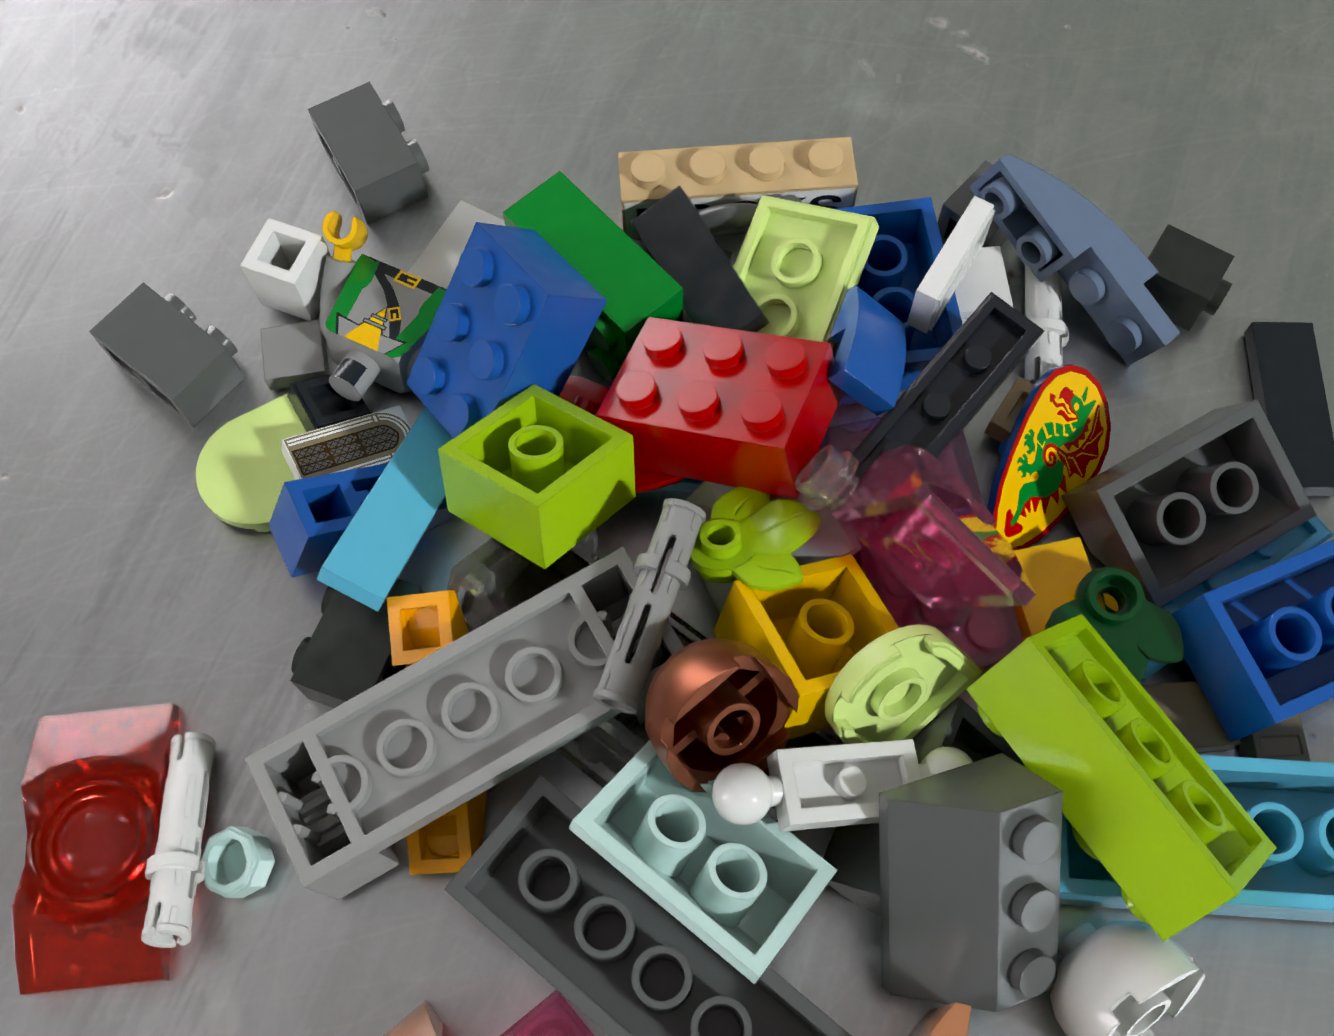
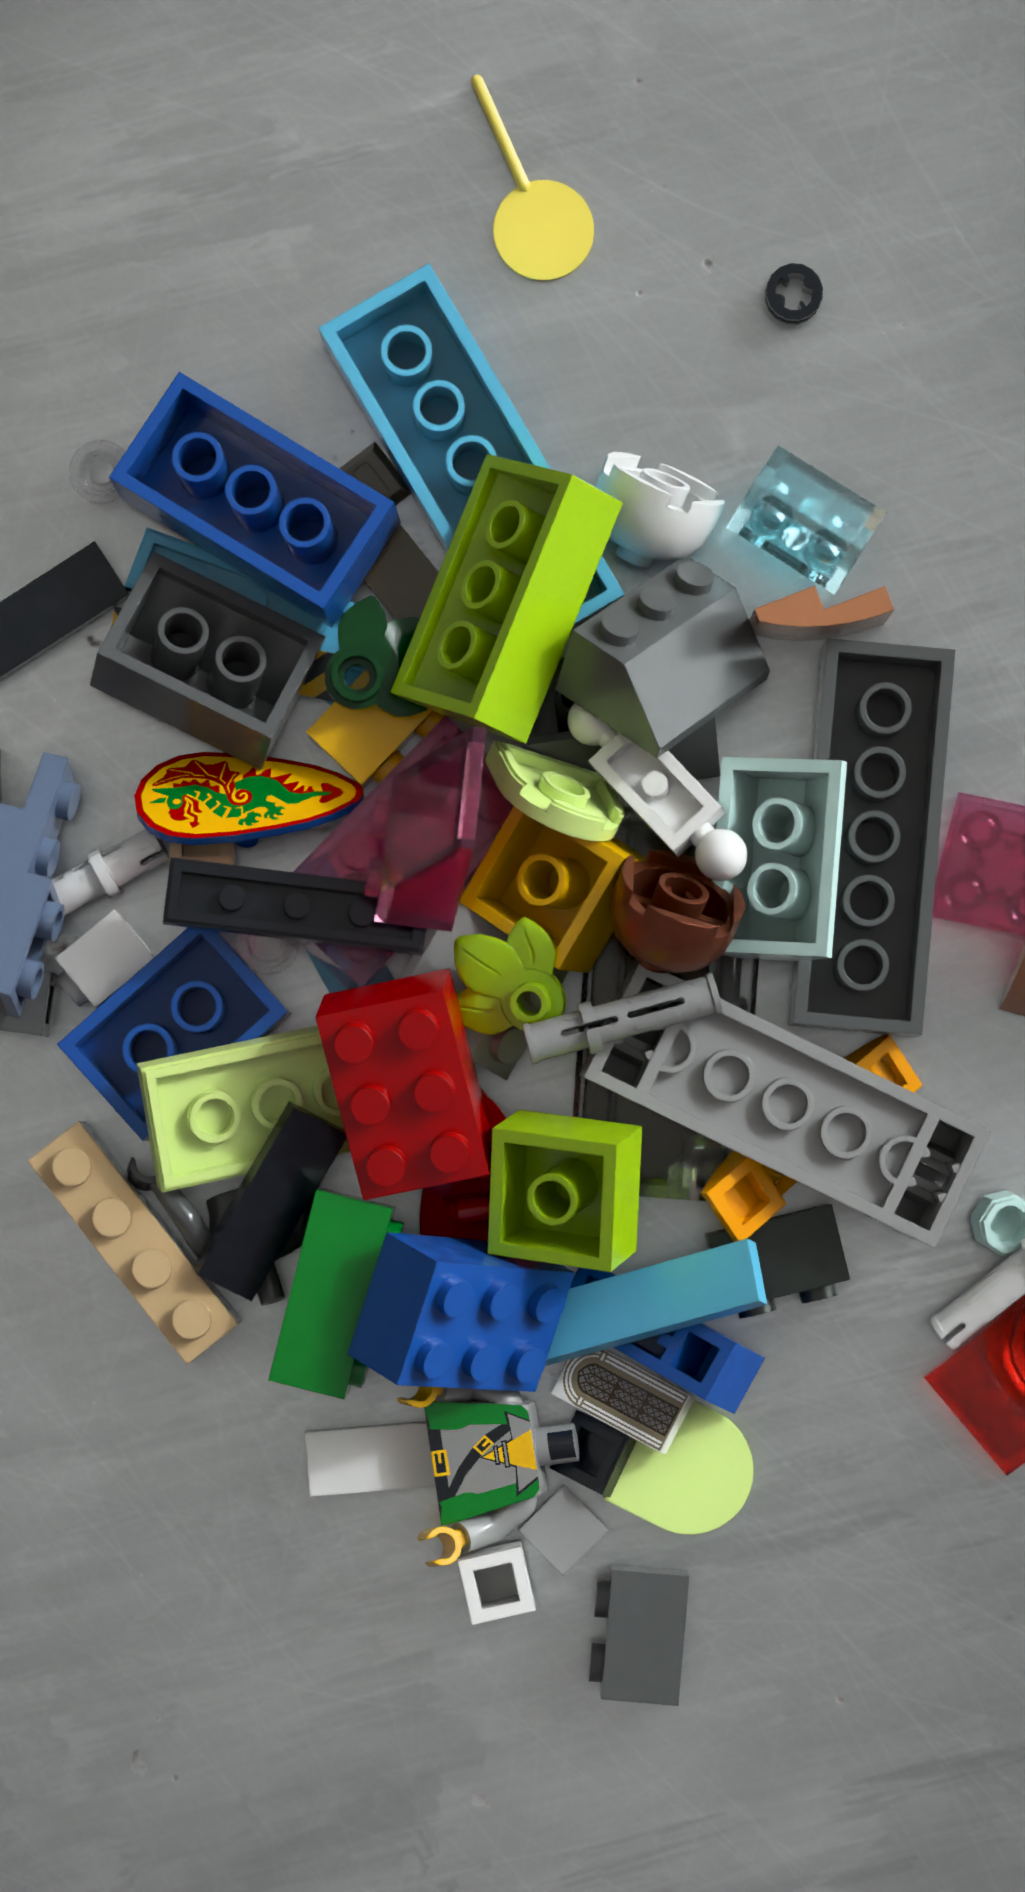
camera: 125 degrees left, 20 degrees up
dark grey brick [308,81,429,225] -> none
clear plate [794,445,859,512] -> none
blue slope [828,285,906,416] -> none
white tile [907,196,995,334] -> none

